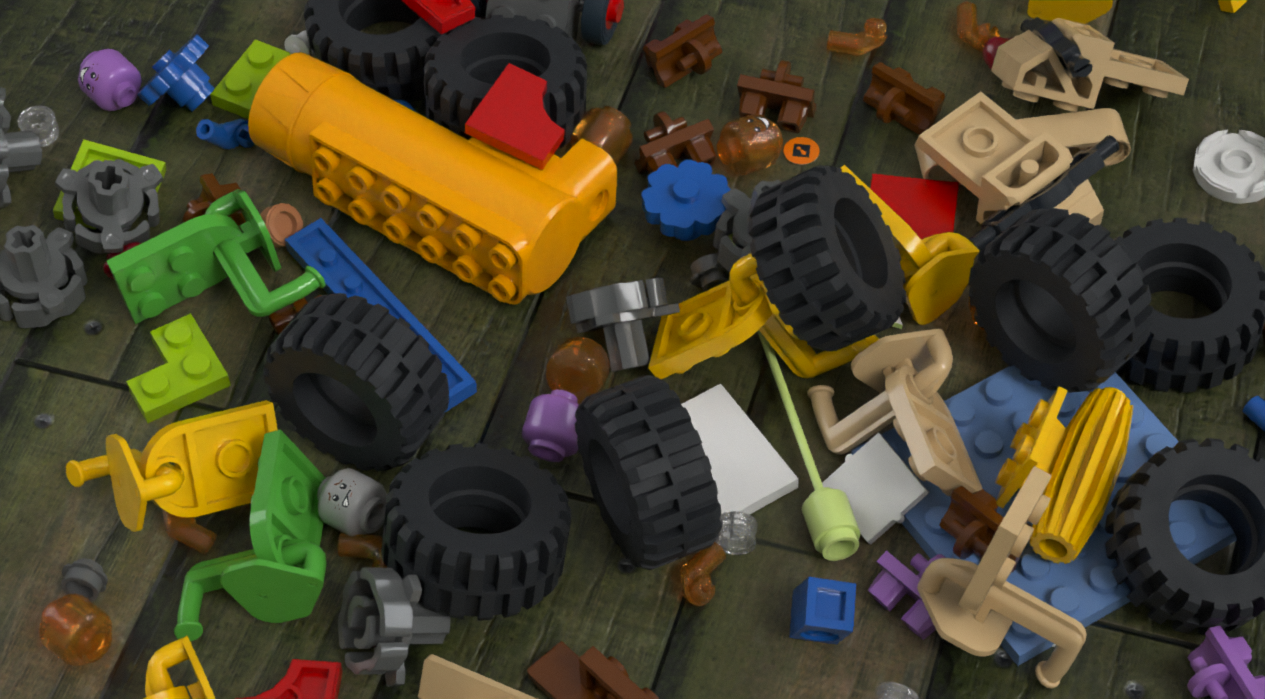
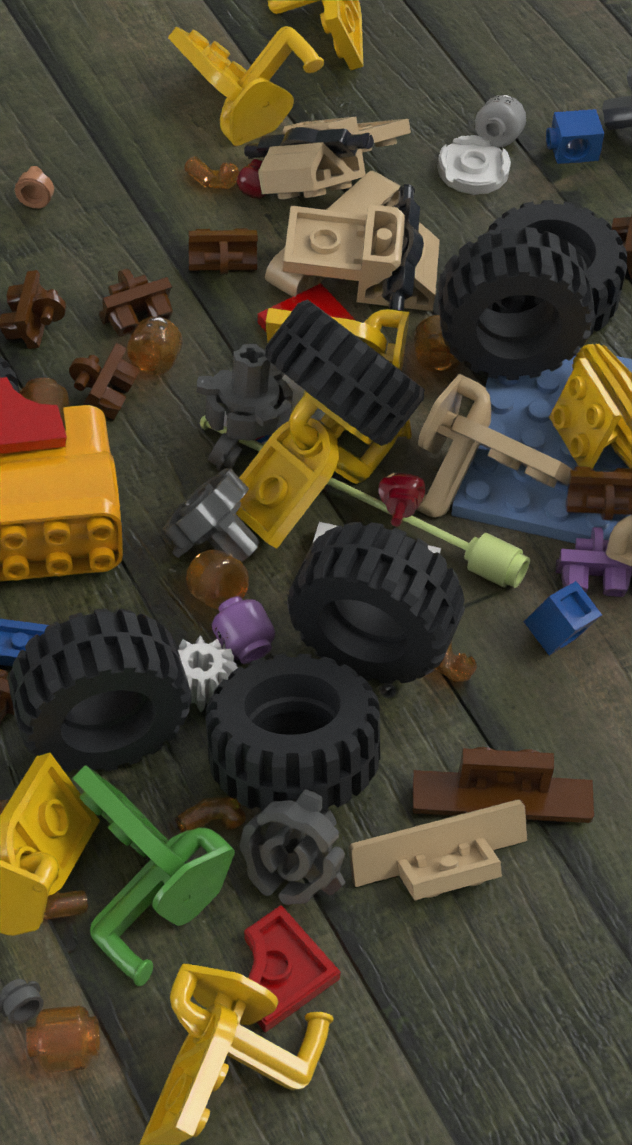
camera: 50 degrees left, 0 degrees up
light grey head [317,468,387,538] -> none
blue plant [641,160,730,241] -> none
orange sticker [783,137,820,165] -> none
white piece [822,433,929,545] -> none
clear orange arm [827,18,887,56] -> none
none -> white gear [178,635,238,712]
none -> dark red piece [378,473,425,527]

